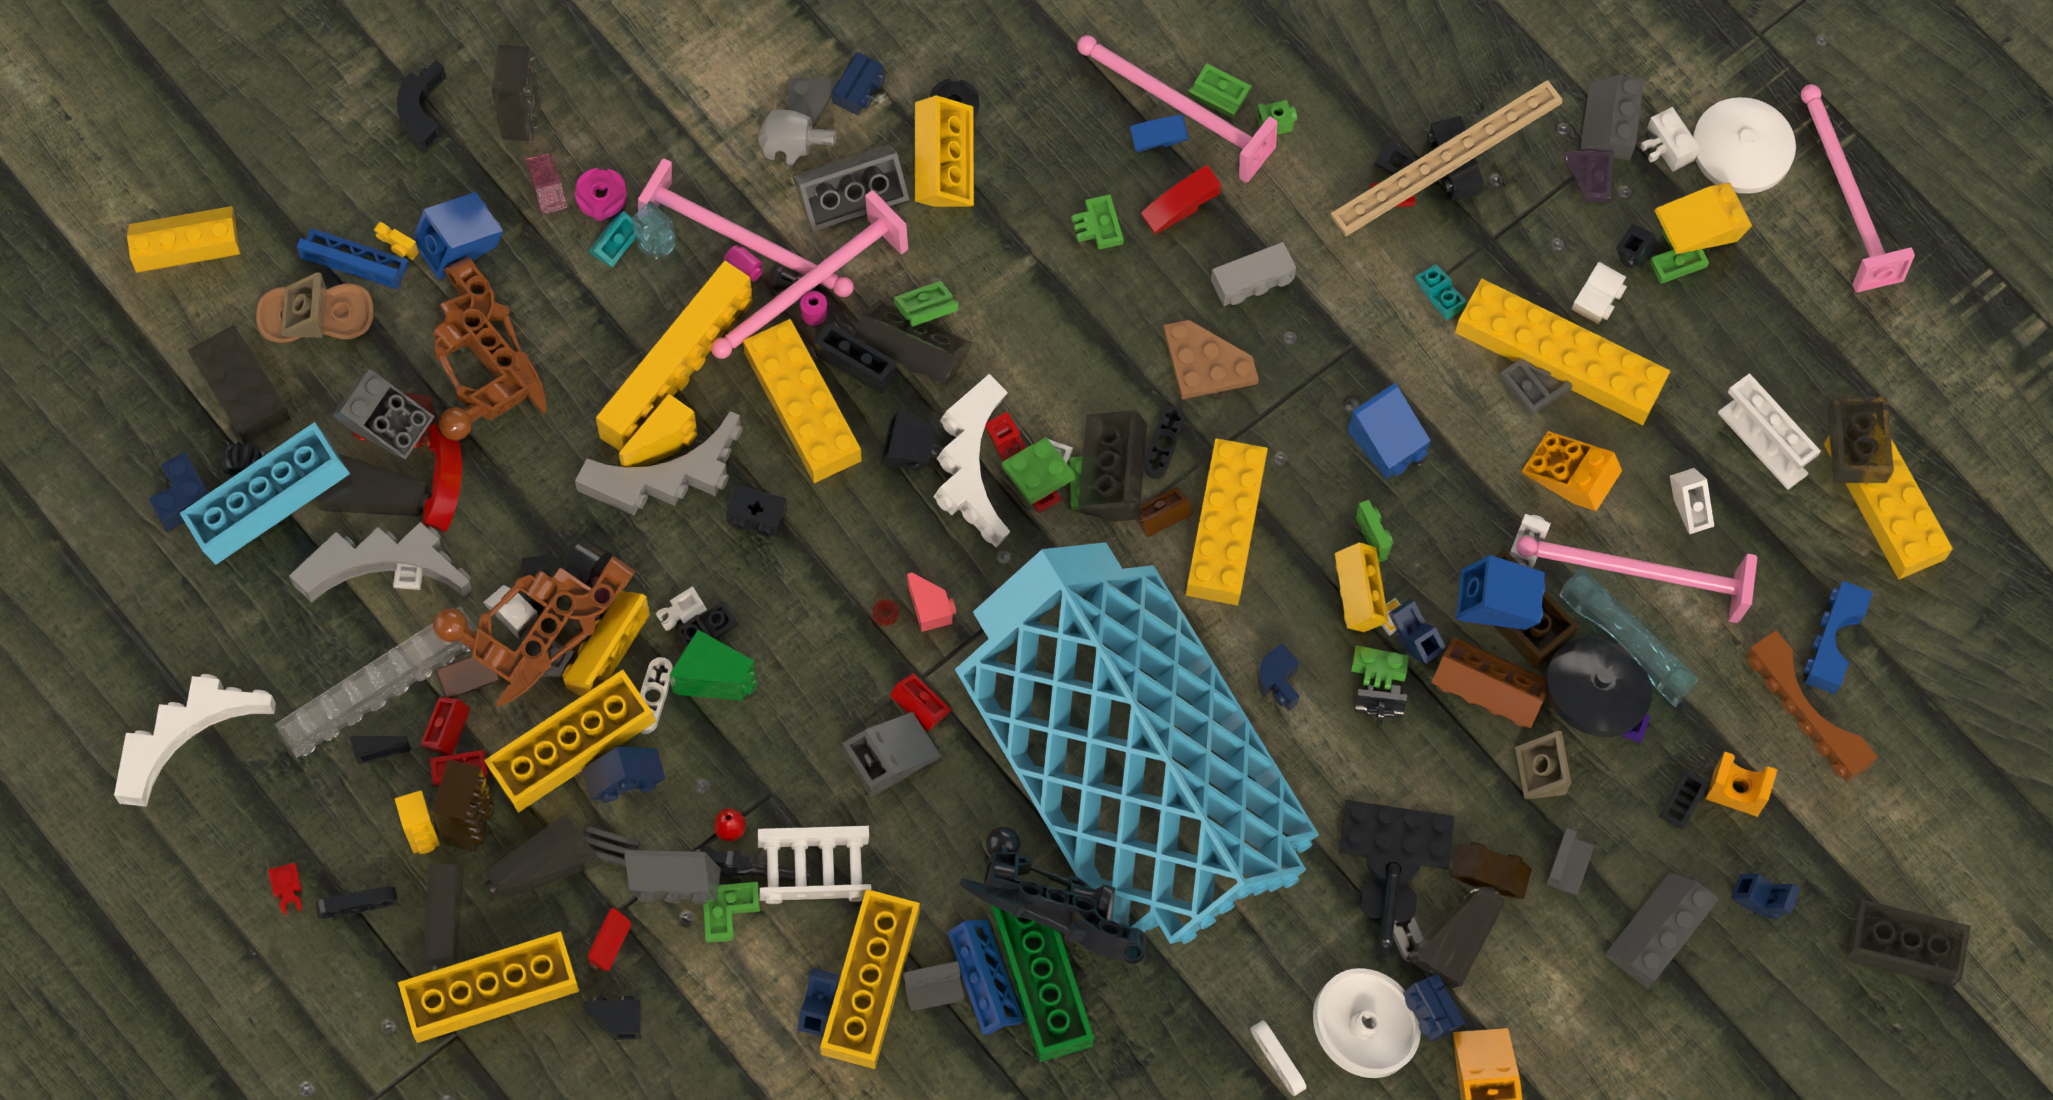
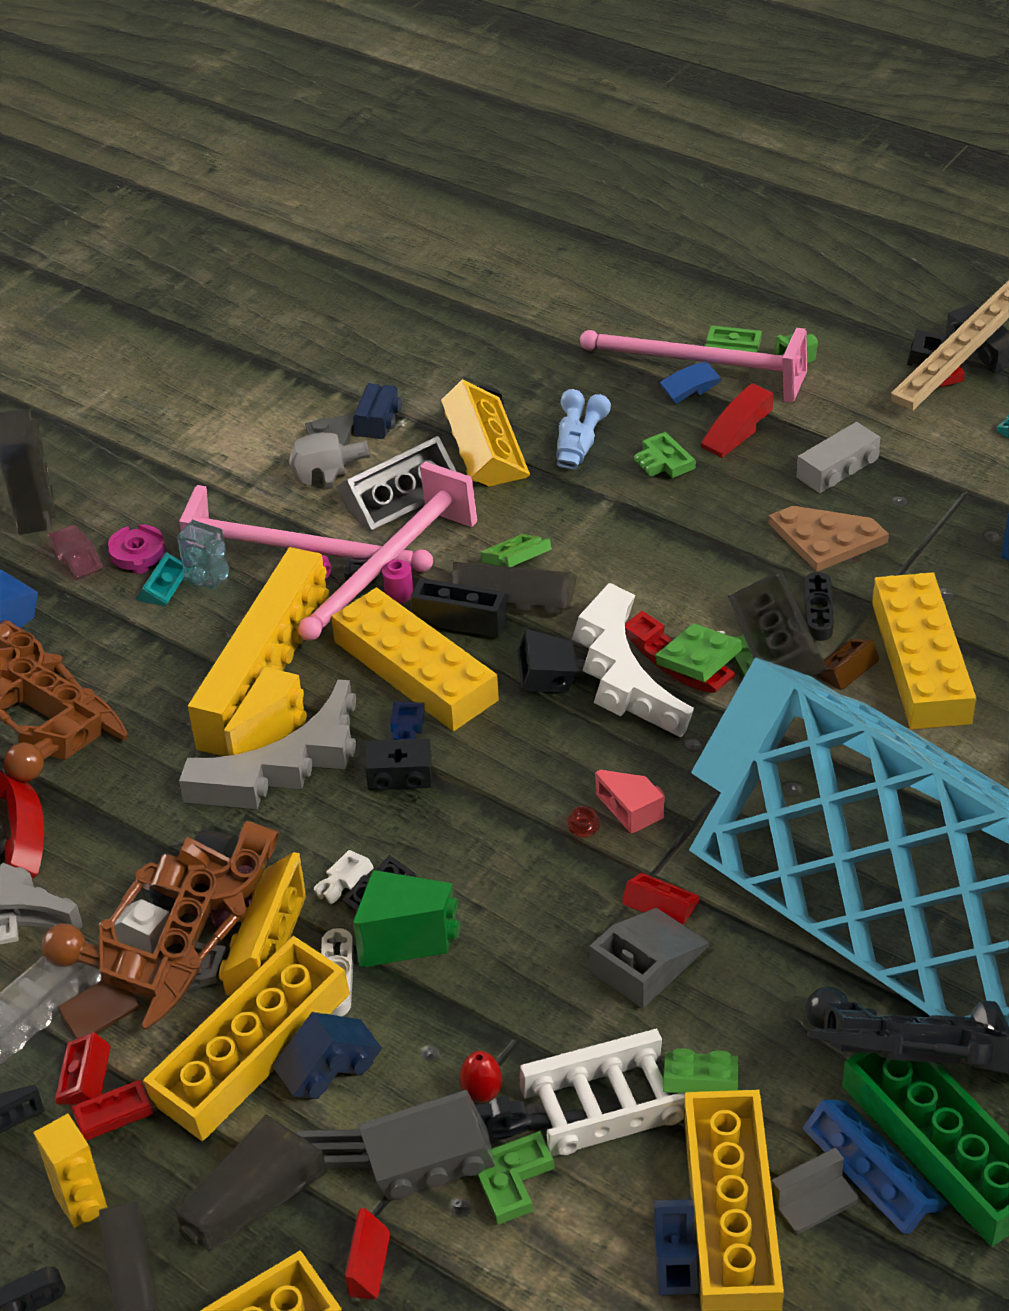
camera: 10 degrees left, 25 degrees down
dark brown brick [432,759,495,852] -> none
none -> clear blue plate [390,702,425,740]
none -> light blue piece [556,389,611,470]
none -> bright green plate [663,1048,738,1093]

